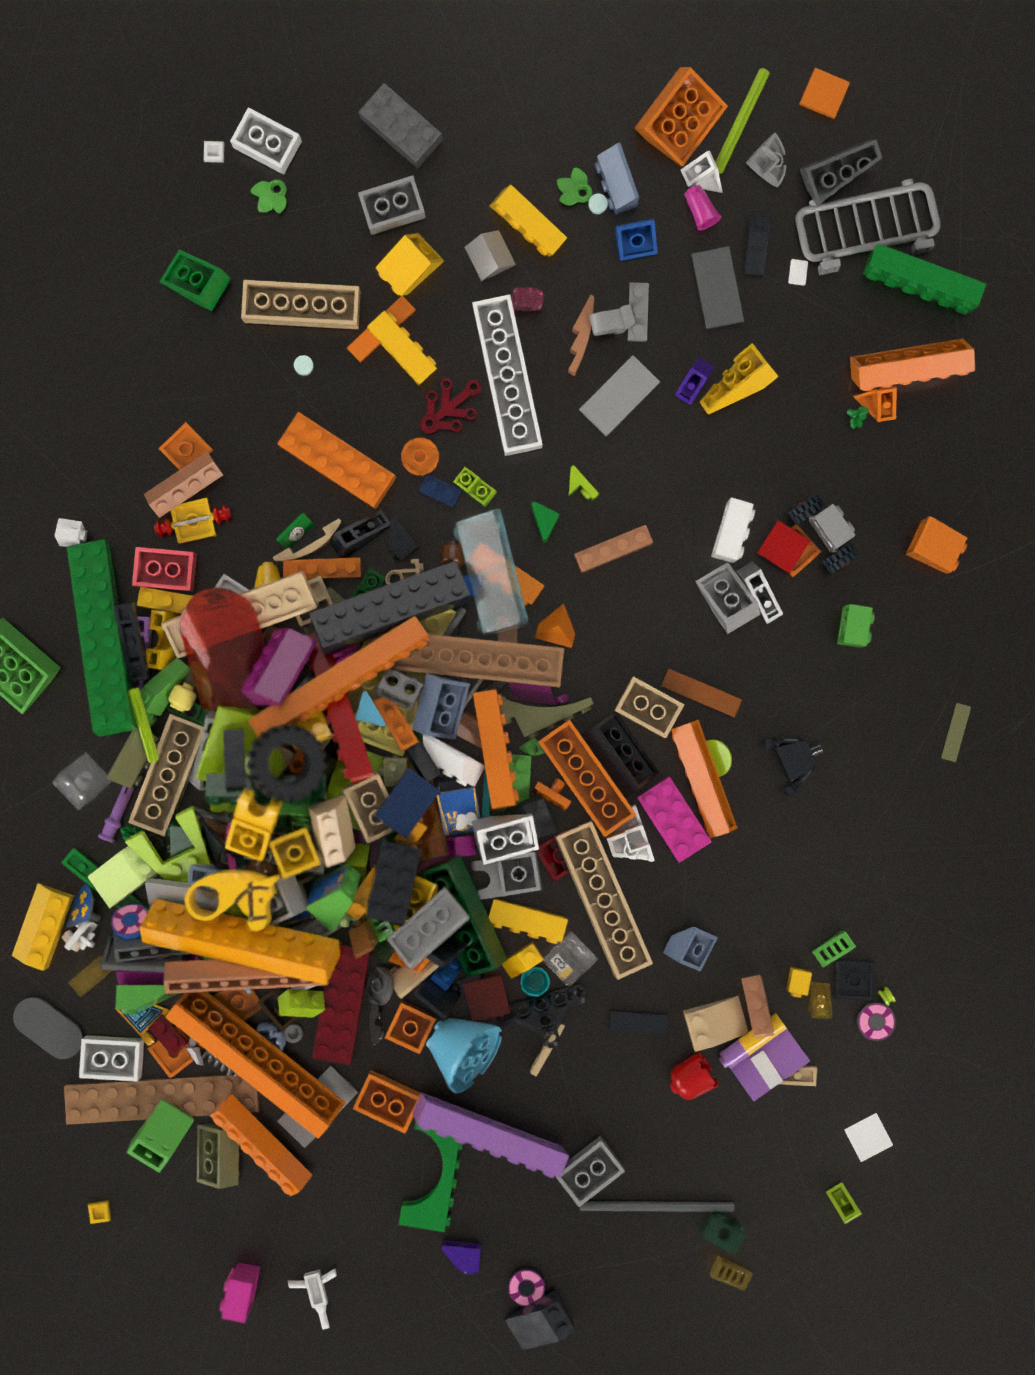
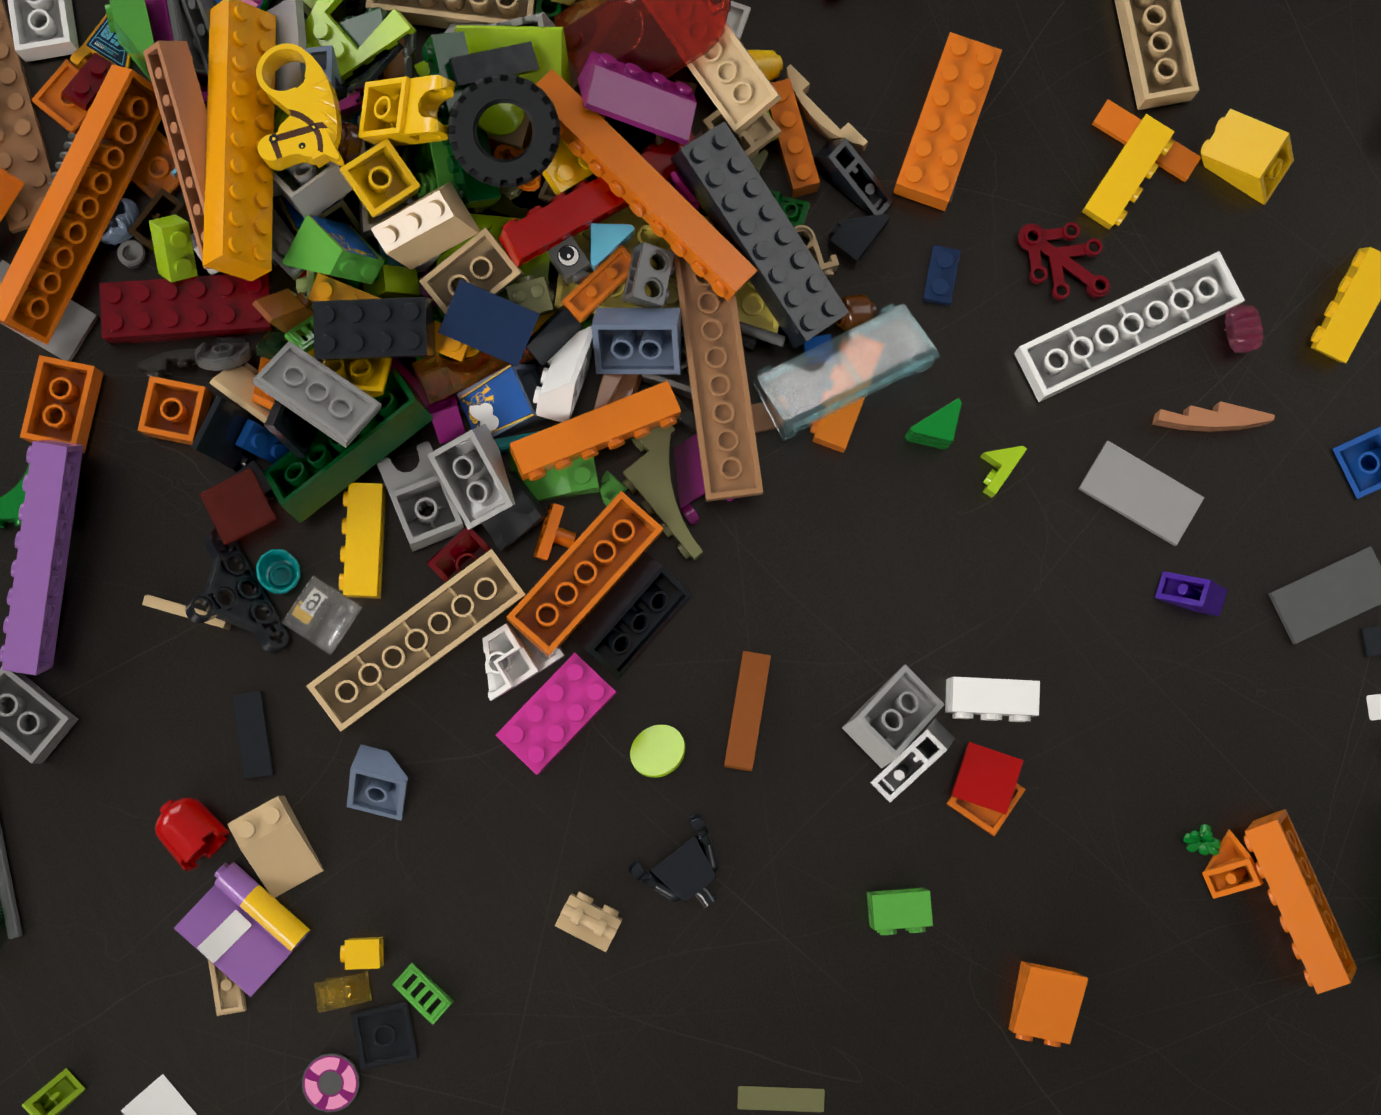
camera: 75 degrees right, 5 degrees down
light grey bar [185,1037,204,1065] -> none
green slope [276,513,314,549] -> none
light aqua tile [294,355,314,376] -> none
light grey brick [358,176,426,235] -> none
orange tile [401,438,439,476] -> none
medium azure cone [426,1018,502,1093] -> none
lime slope [453,467,497,507] -> none
light grey slope [465,230,516,282] -> none
yellow slope [502,941,543,979] -> none
orange slope [535,603,575,648] -> none
nougat brick [574,525,653,573] -> none
light grey tile [589,304,635,336] -> none
tan brick [614,677,684,738] -> none
light grey plate [628,282,649,342] -> none
orange brick [671,720,737,838] -> none
yellow wedge [700,343,779,415] -> none
nougat brick [742,975,775,1039] -> none
brick [788,493,860,574] -> none
lime bush [878,987,896,1006] -> none
none -> dark grey brick [548,236,591,286]
none -> tan brick [555,891,622,952]

